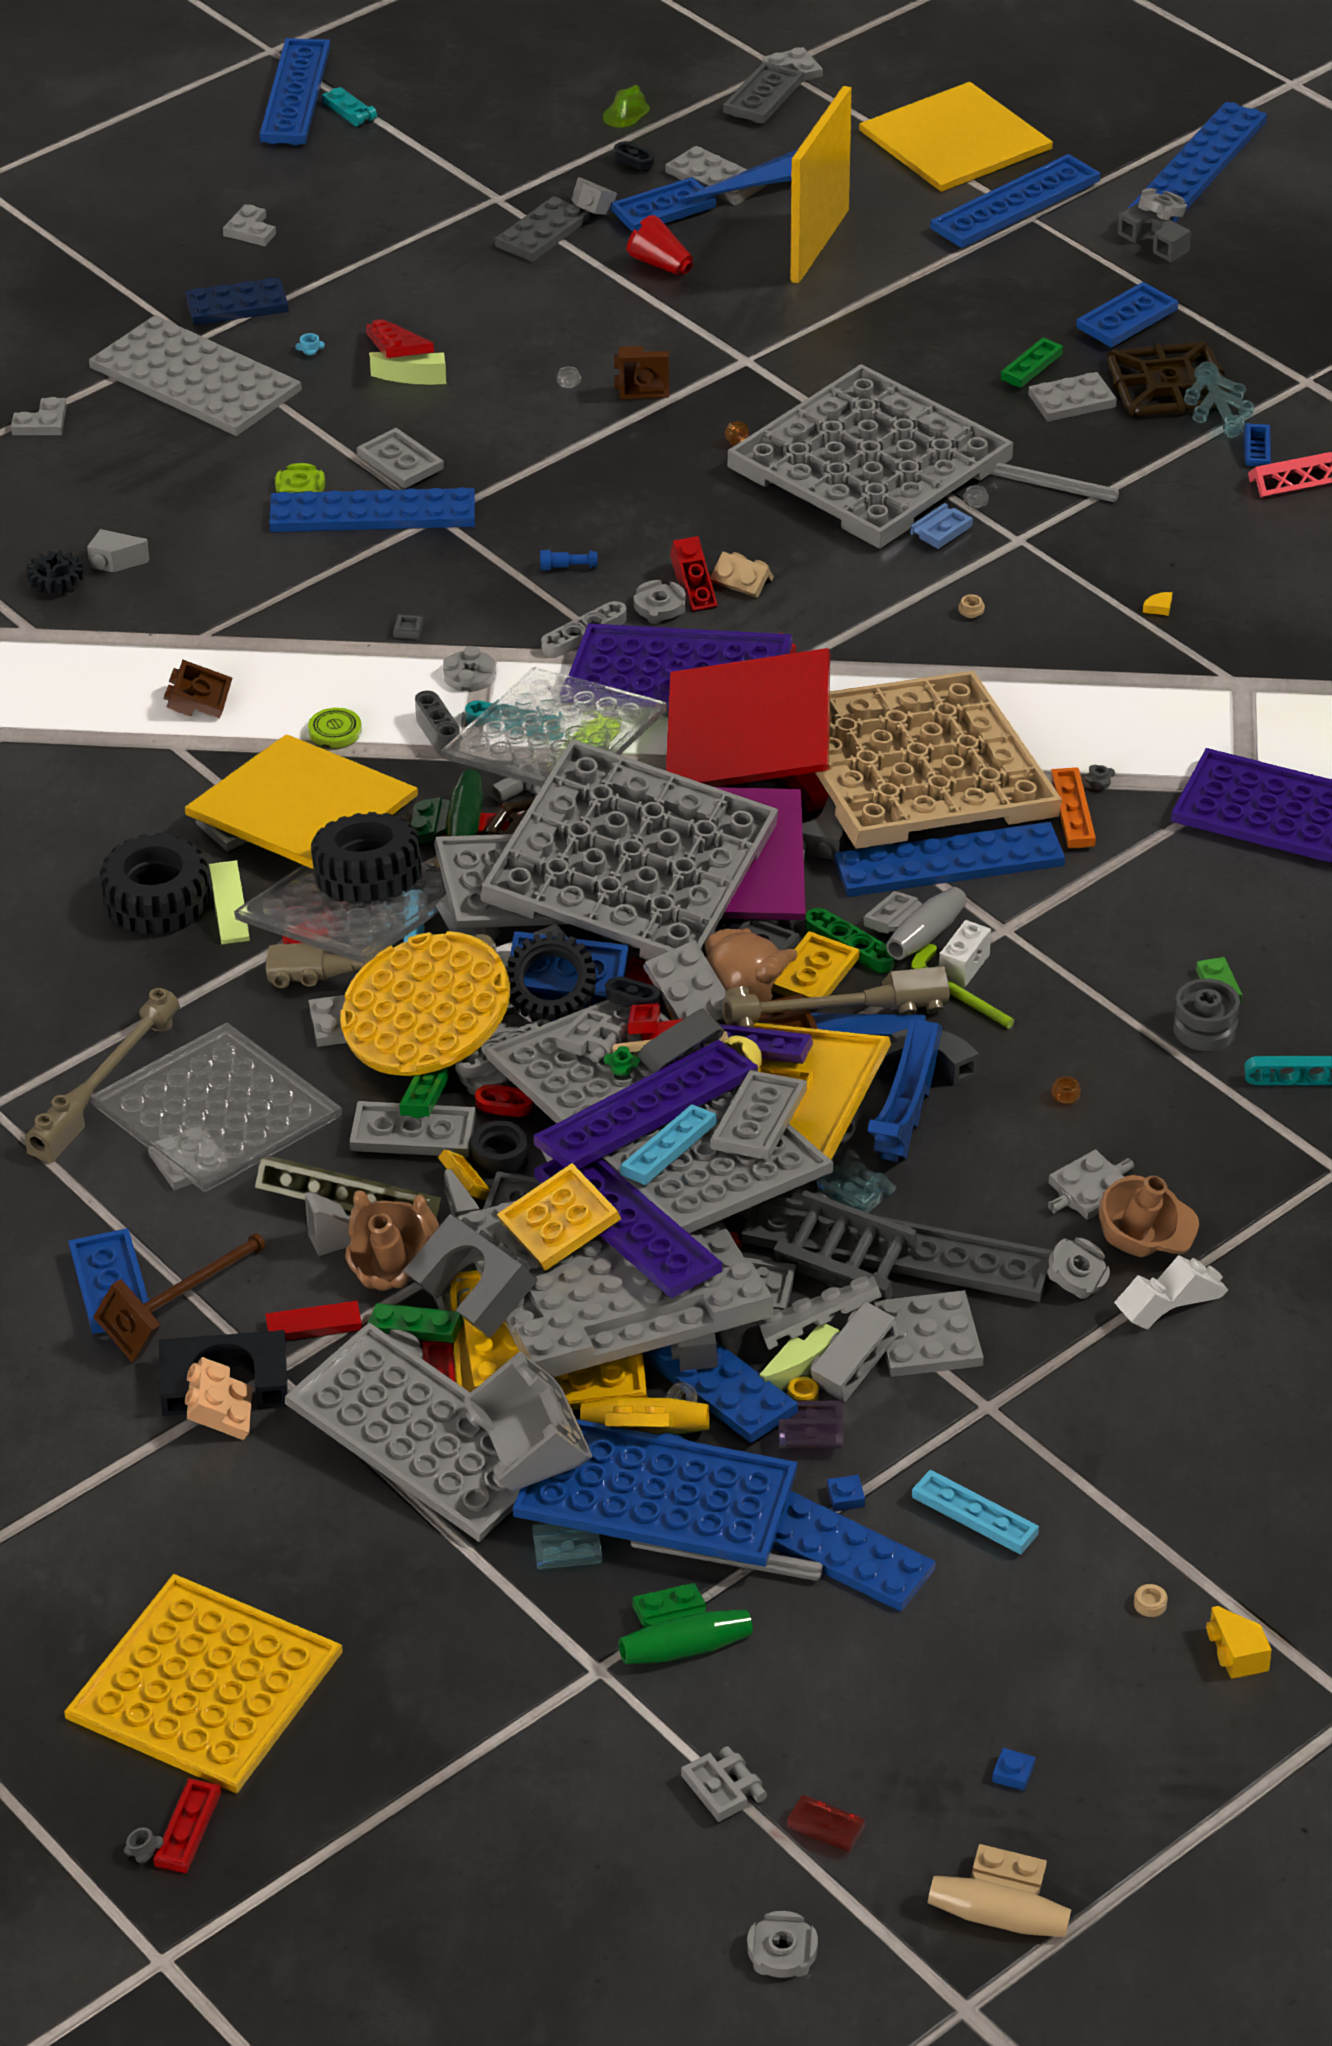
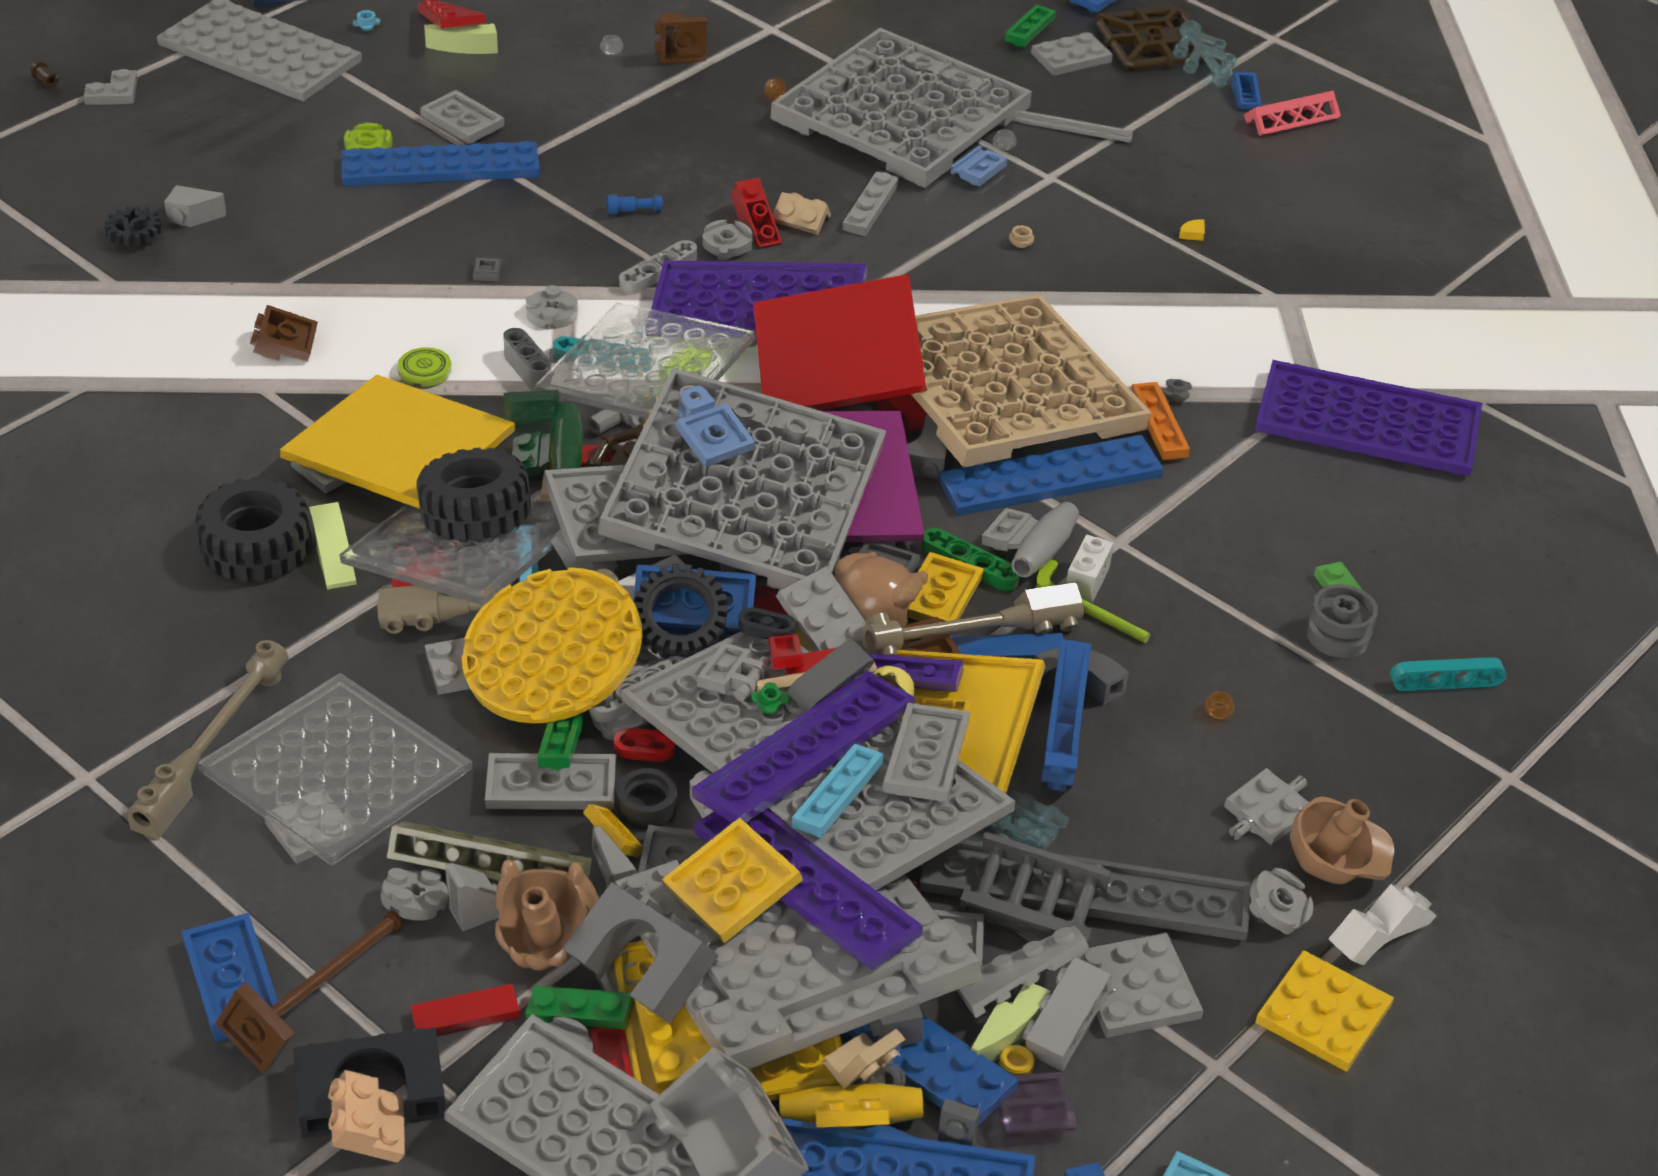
camera: 10 degrees left, 0 degrees up
none -> light grey plate [380,868,448,920]
none -> clear green bracket [504,389,560,425]
none -> medium blue plate [676,385,756,467]
none -> tan bracket [823,1028,905,1089]
none -> light grey plate [842,171,899,236]
none -> dark grey plate [937,1099,980,1147]
none -> yellow plate [1255,950,1394,1072]

